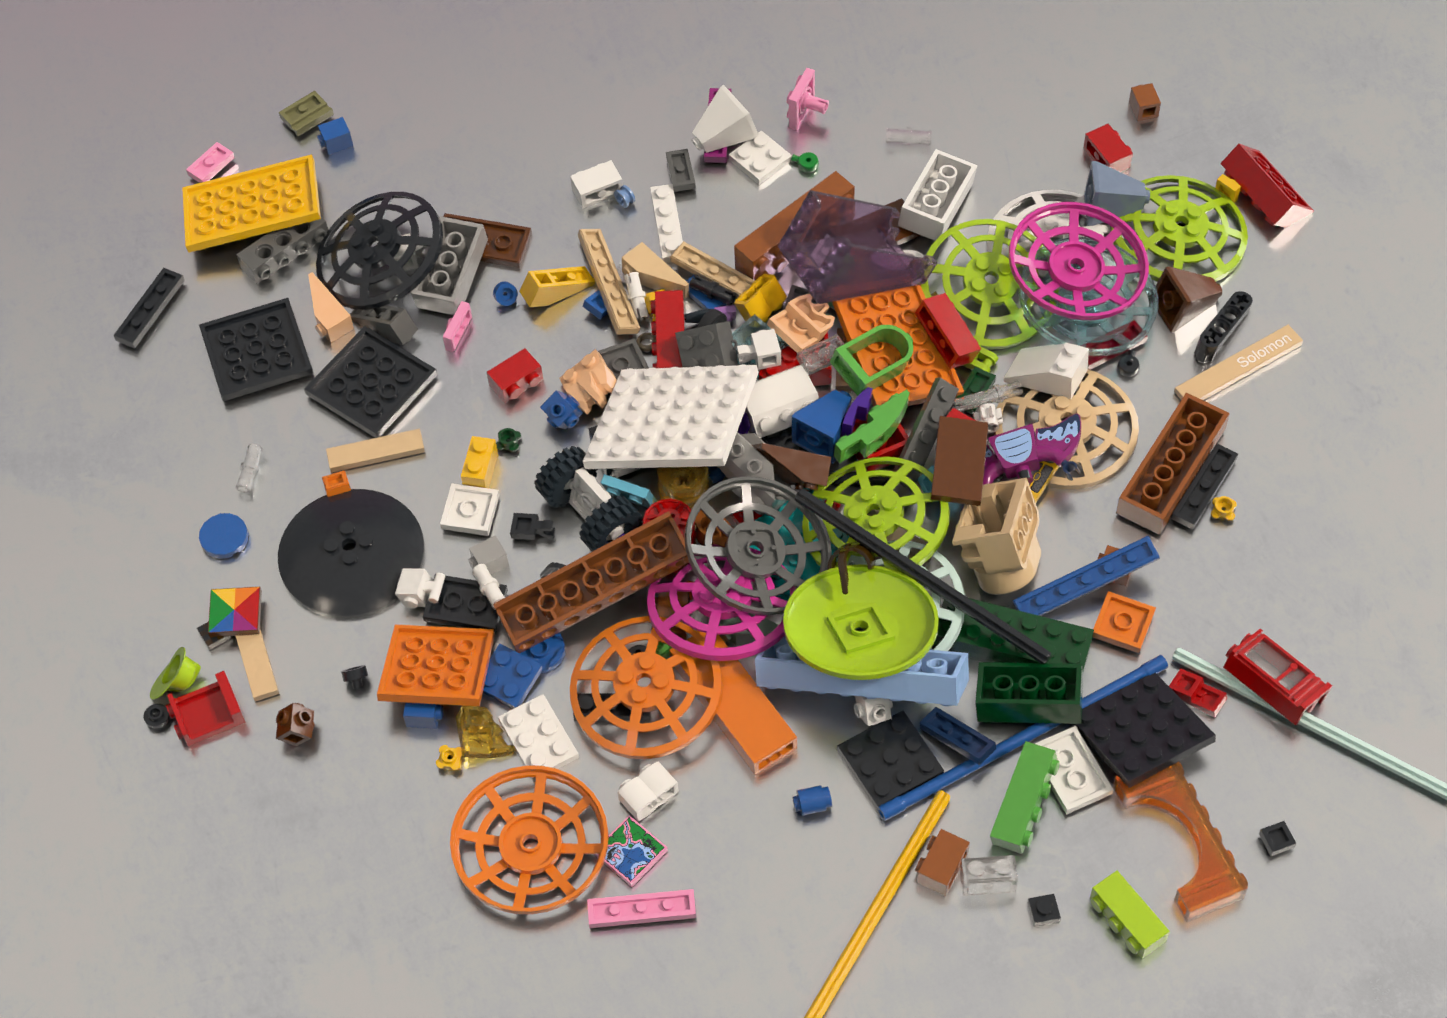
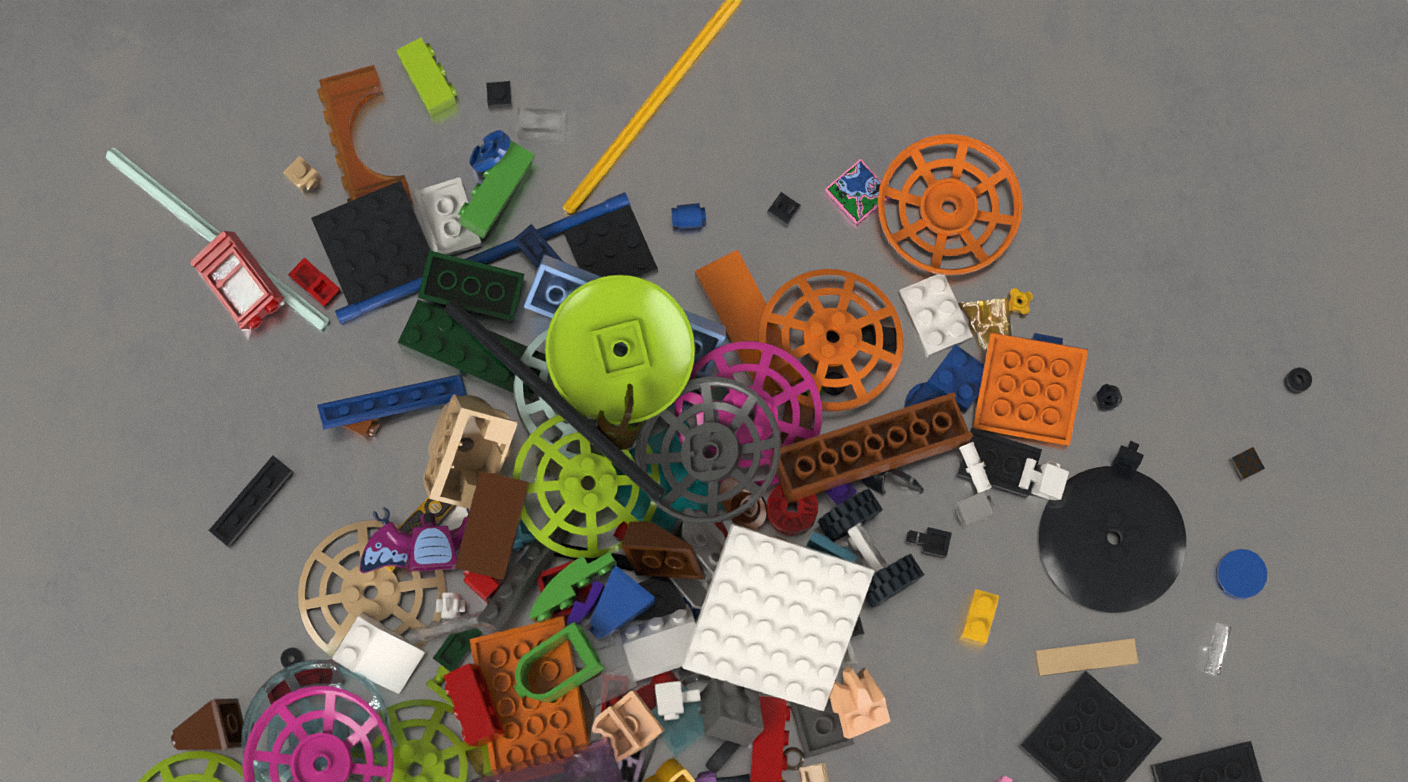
camera: 175 degrees left, 20 degrees up
lime piece [150,647,201,700] -> none
red panel [166,671,246,746] -> none
tile [208,586,262,637] -> none
tan tile [236,630,279,702] -> none
reddish brown brick [276,703,315,746] -> none
orange tile [322,470,351,497] -> none
white plate [440,483,499,536] -> none
red brick [487,348,543,403] -> none
dark green plate [496,428,521,452] -> none
blue brick [540,390,583,430] -> none
bright pink plate [587,889,696,928] -> none
white brick [618,762,679,821] -> none
dark orange brick [915,829,970,896] -> none
orange plate [1093,591,1156,653] -> none
dark orange brick [1116,392,1230,535] -> none
tan tile [1174,324,1303,400] -> none
black beam [1194,291,1253,363] -> none
yellow plate [1211,496,1237,521] -> none
black plate [1259,821,1296,856] -> none
none -> tan bracket [283,156,321,194]
none -> blue tile [469,130,511,173]
none -> black tile [767,192,801,226]
none -> black tile [1111,440,1144,472]

